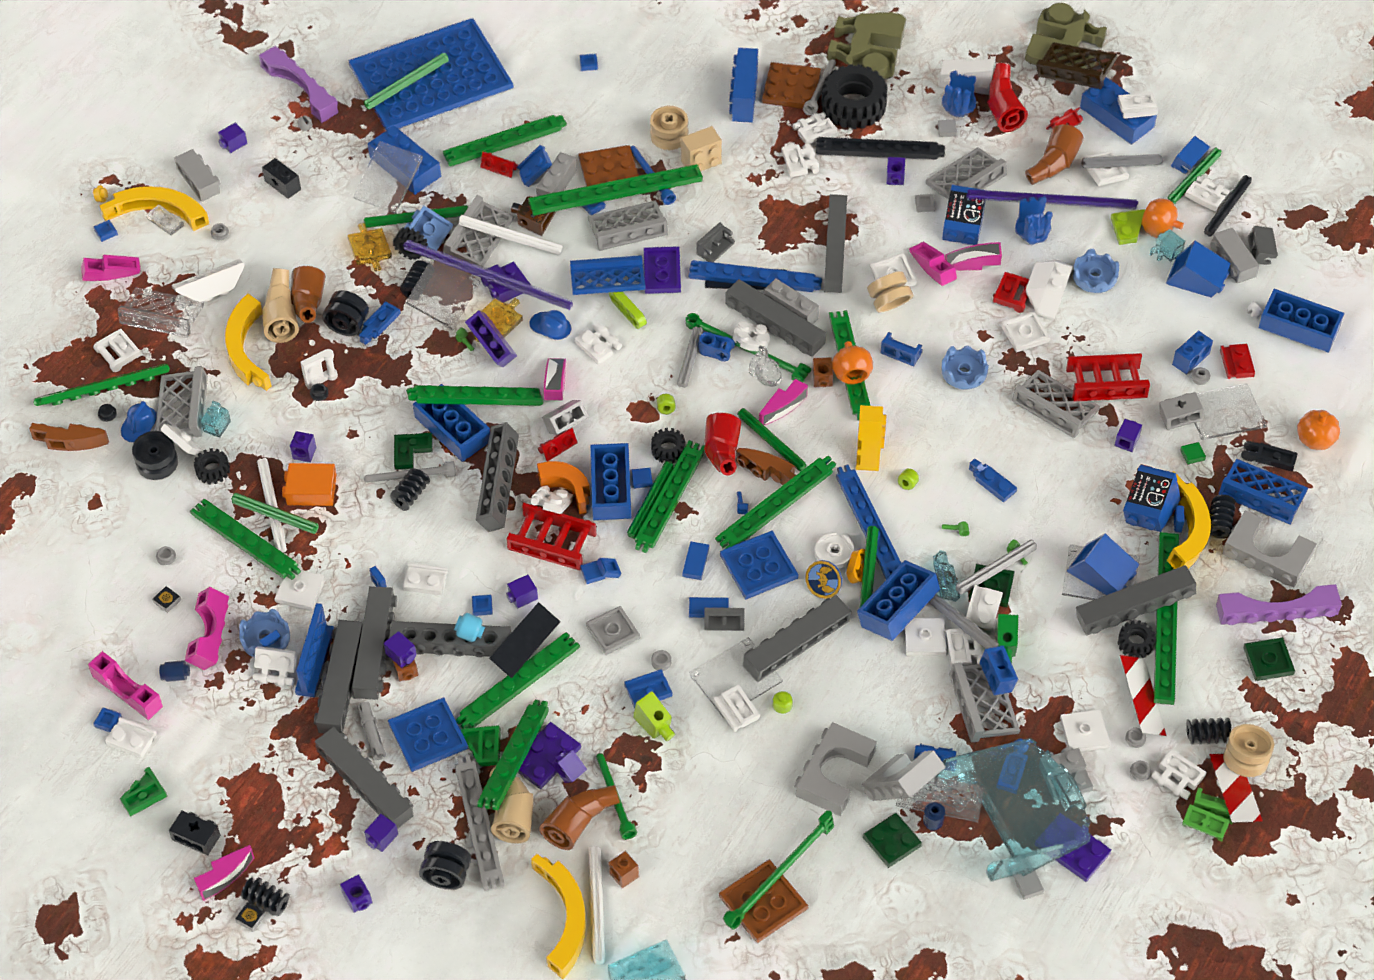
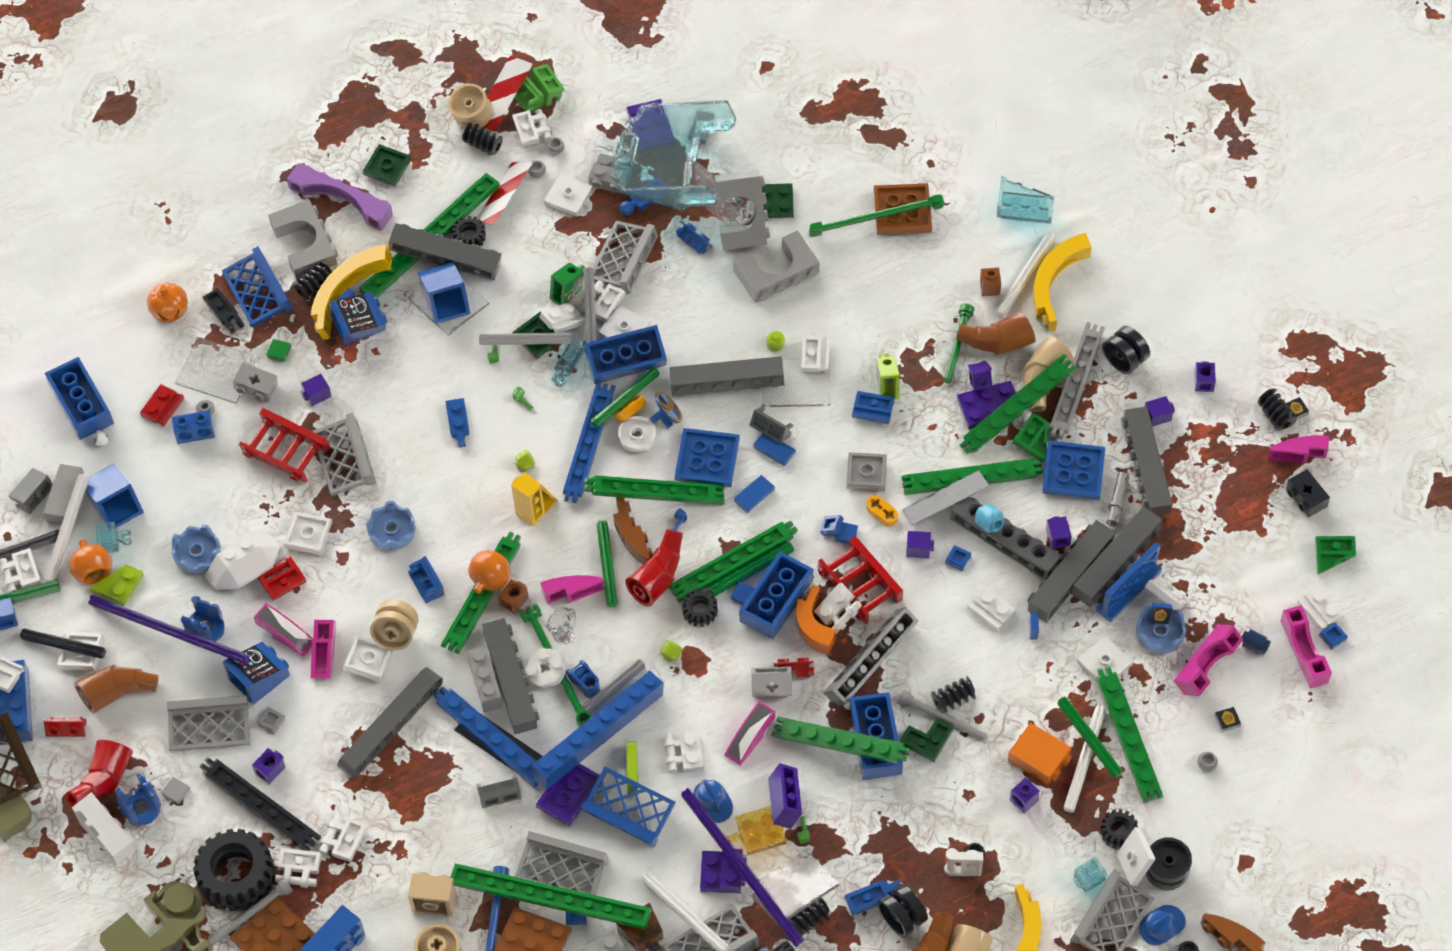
camera: 145 degrees left, 5 degrees up
light grey tile [651,650,671,671] -> none
blue brick [979,646,1018,696] -> none
none -> white axle [44,474,89,582]
none -> blue brick [532,671,664,790]
none -> light orange beam [866,496,898,527]

